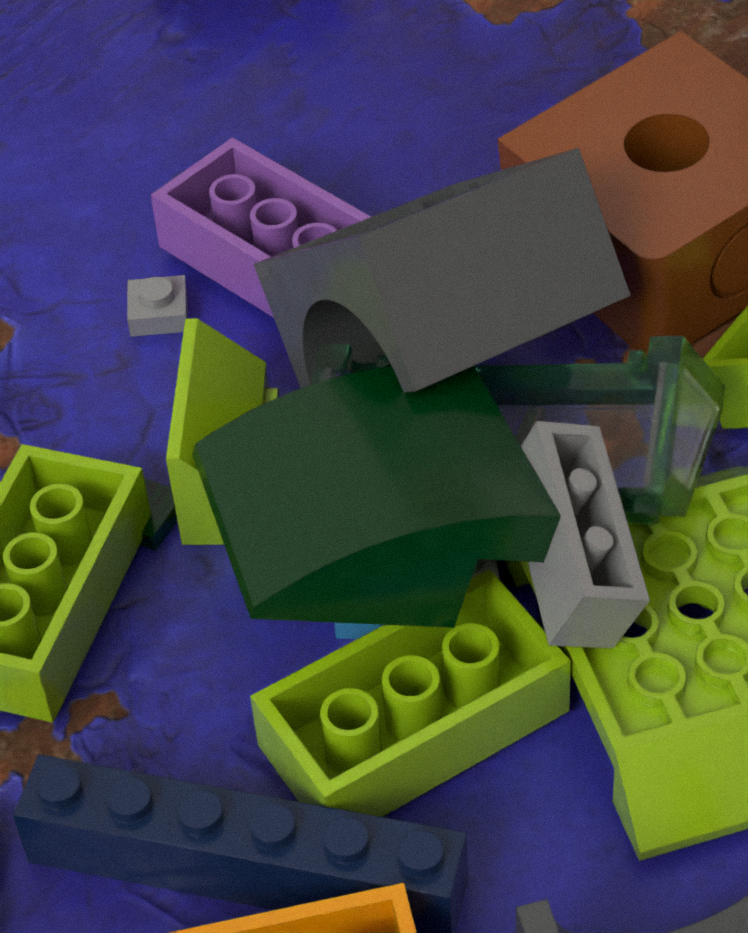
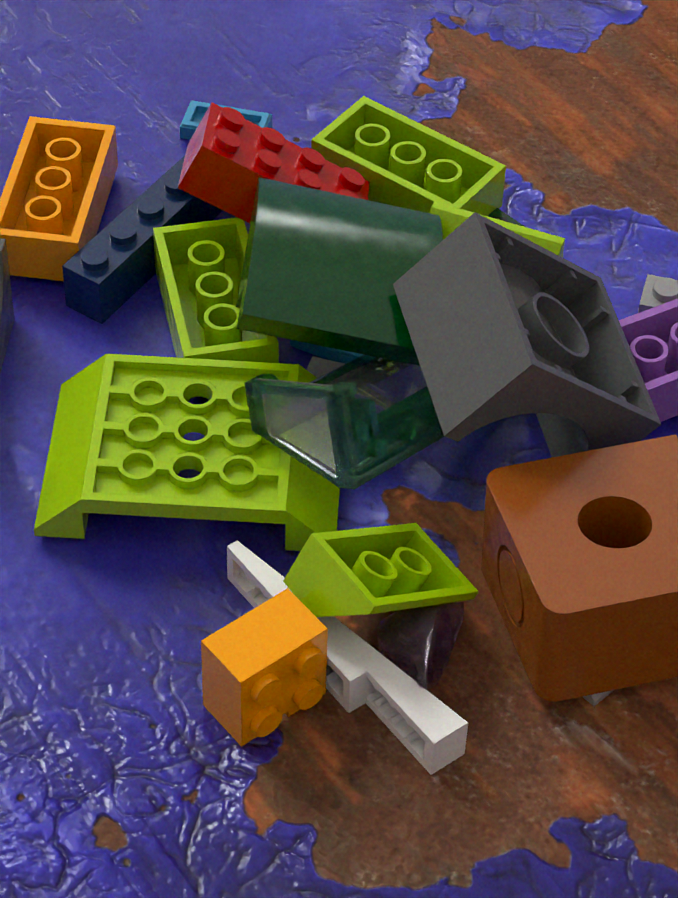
camera: 105 degrees right, 0 degrees up
light grey brick [521,421,650,648] -> none
none -> red brick [178,102,370,223]

